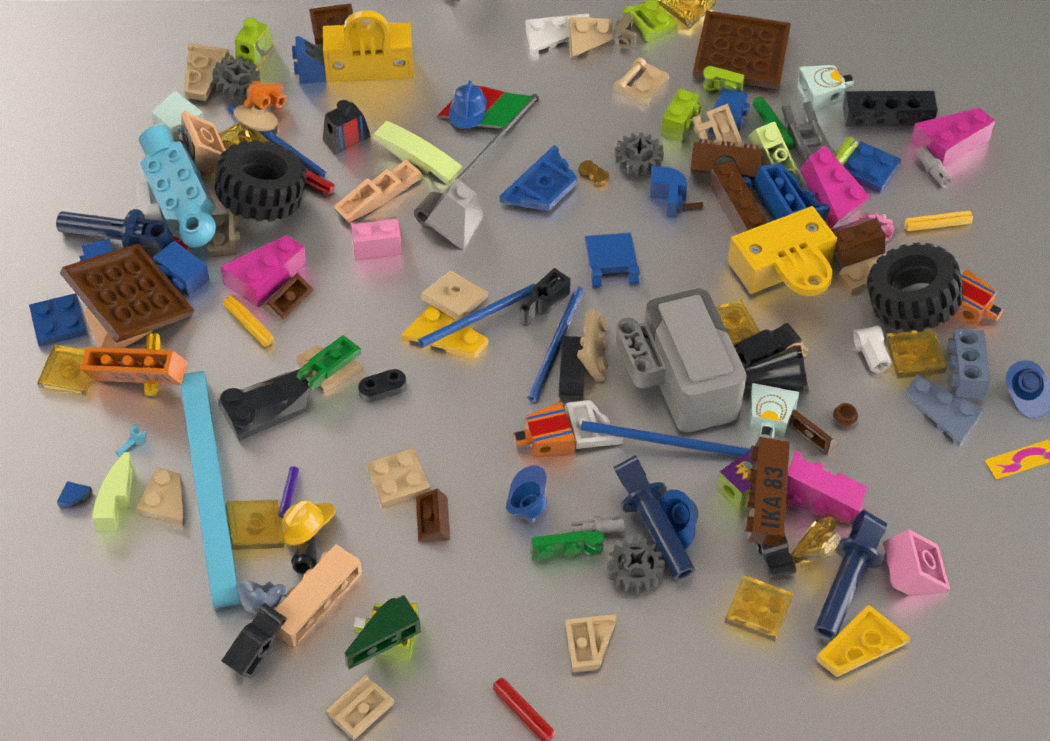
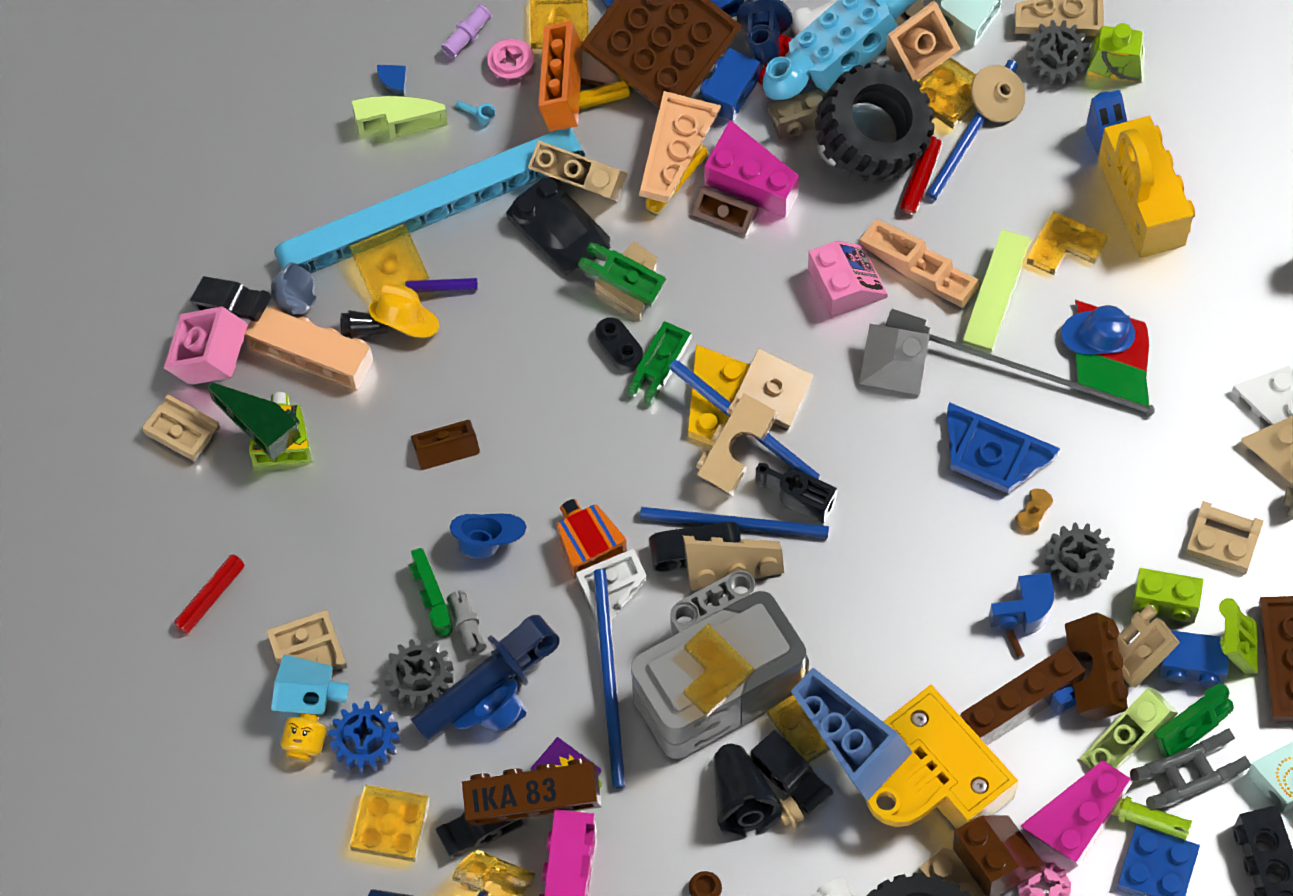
camera: 80 degrees right, 10 degrees up
tan wing [136,467,185,526] -> none
orange hips [244,81,286,109] -> none
reddish brown plate [309,3,353,45] -> none
black torso [323,100,371,155] -> none
tan plate [365,448,431,509] -> none
blue flag [585,233,640,287] -> none
light aqua torso [749,383,799,439] -> none
blue wedge [753,163,830,221] -> none
reddish brown slope [789,409,838,455] -> none
none -> bright pink brick [164,306,248,385]
none -> medium azure torso [271,655,349,715]
none -> yellow head [281,713,327,762]
none -> blue gear [329,701,400,773]
none -> lavender pin [441,4,492,58]
none -> bright pink gear [487,39,534,82]
none -> tan slope [528,140,628,202]
none -> green hinge [627,321,692,405]
none -> light nougat wing [638,91,721,203]
none -> clear yellow plate [684,624,755,717]
none -> tan arch [696,393,779,495]
none -> medium blue wedge [791,668,912,801]
none -> clear yellow plate [1027,211,1108,275]

